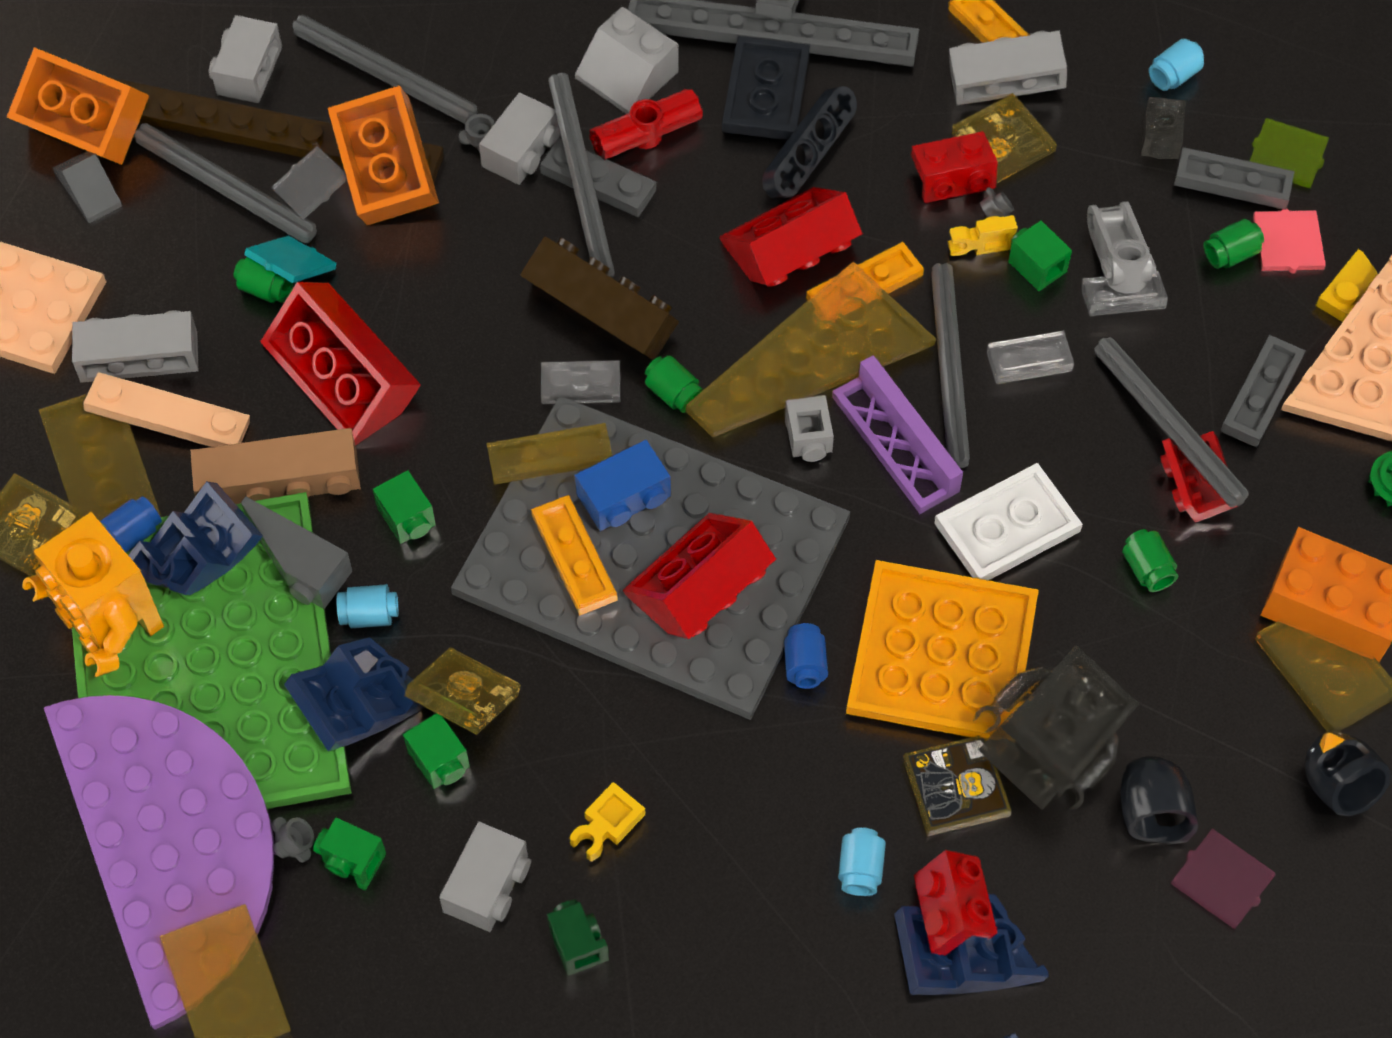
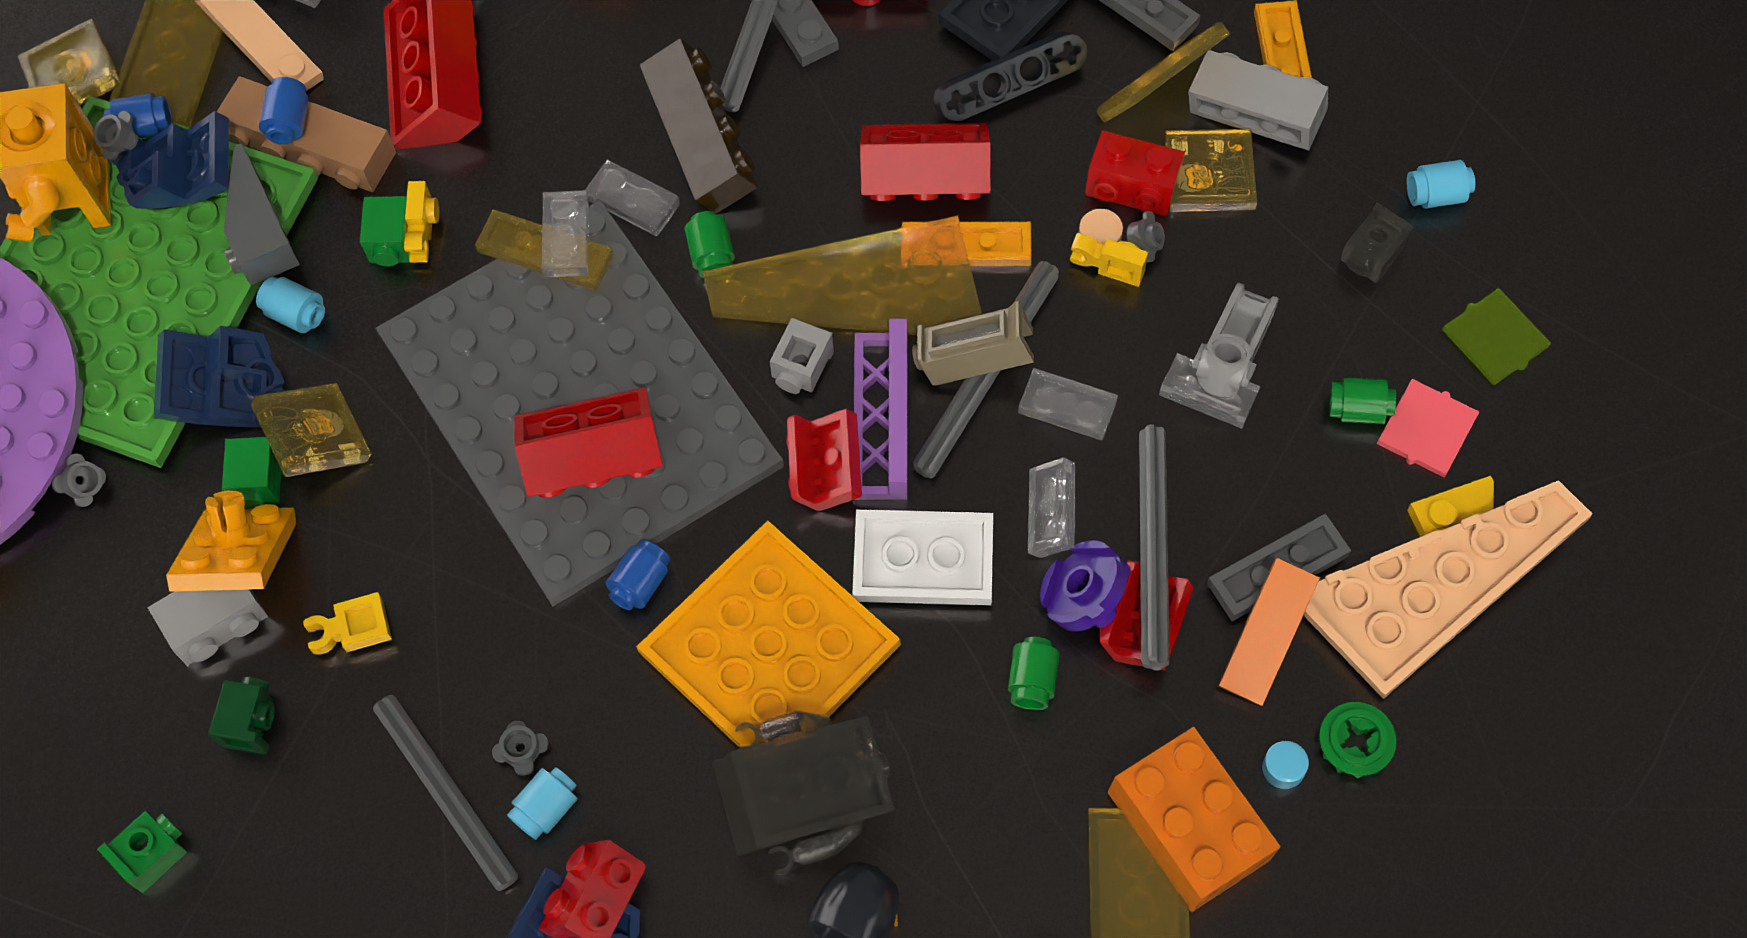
camera: 35 degrees right, 5 degrees up
green brick [314,817,386,891] -> none
light orange tile [531,495,618,616] -> none
blue brick [575,439,671,531] -> none
tile [903,736,1011,836] -> none
green brick [1008,221,1072,291] -> none
dark grey plate [1174,147,1295,210] -> none
none -> dark grey plate [94,111,138,161]
none -> light orange plate [166,491,297,592]
none -> blue brick [259,77,309,144]
none -> dark grey axle [373,695,518,891]
none -> yellow plate [404,181,439,263]
none -> dark grey plate [492,721,549,776]
none -> clear plate [542,190,589,278]
none -> red bracket [786,409,862,511]
none -> dark tan window [912,301,1034,386]
none -> clear plate [1028,457,1075,558]
none -> dark purple plate [1040,540,1130,631]
none -> light nougat tile [1079,209,1123,244]
none -> clear yellow tile [1096,22,1230,123]
none -> orange tile [1217,558,1320,706]
none -> medium azure piece [1262,741,1309,789]

